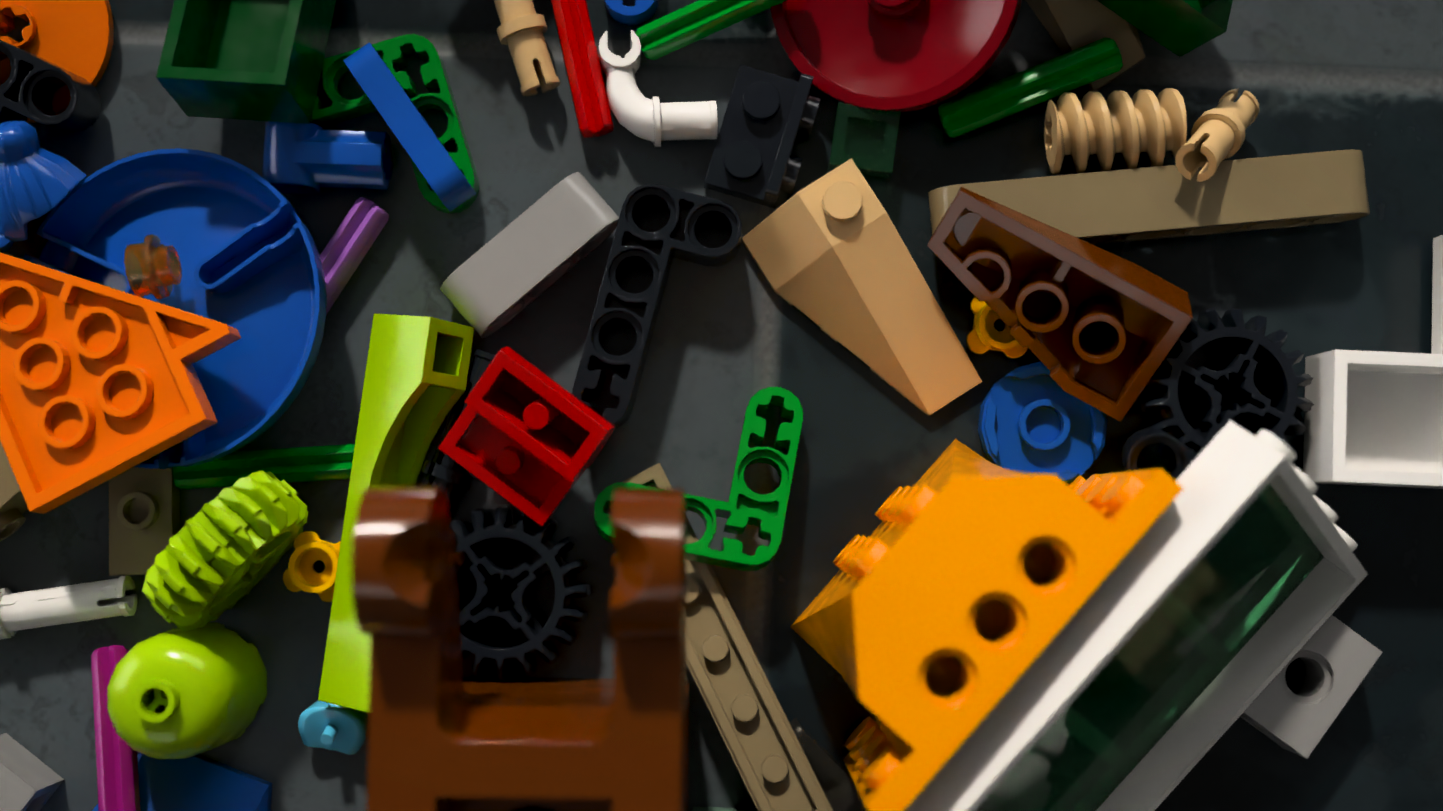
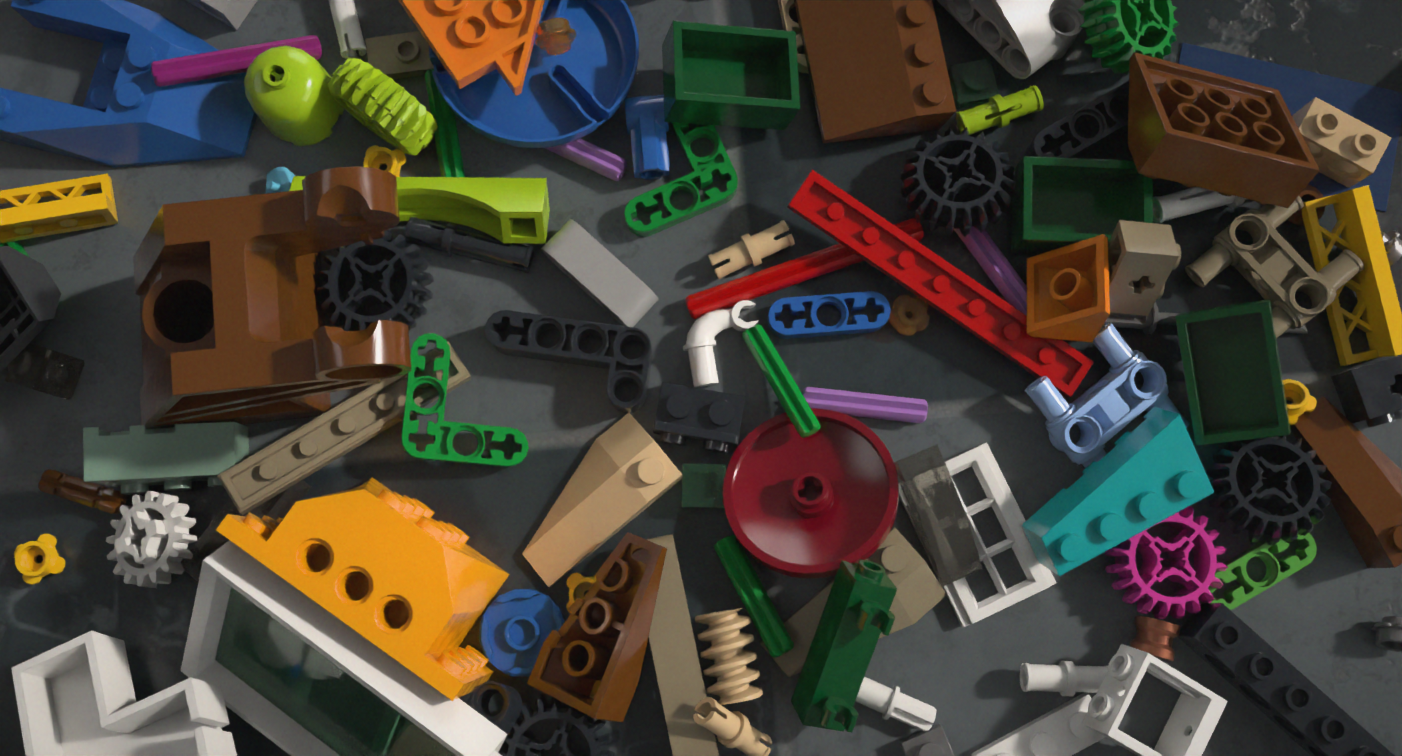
camera: 80 degrees right, 5 degrees down
blue beam [343,42,477,212] -> none
red brick [438,346,615,526] -> none

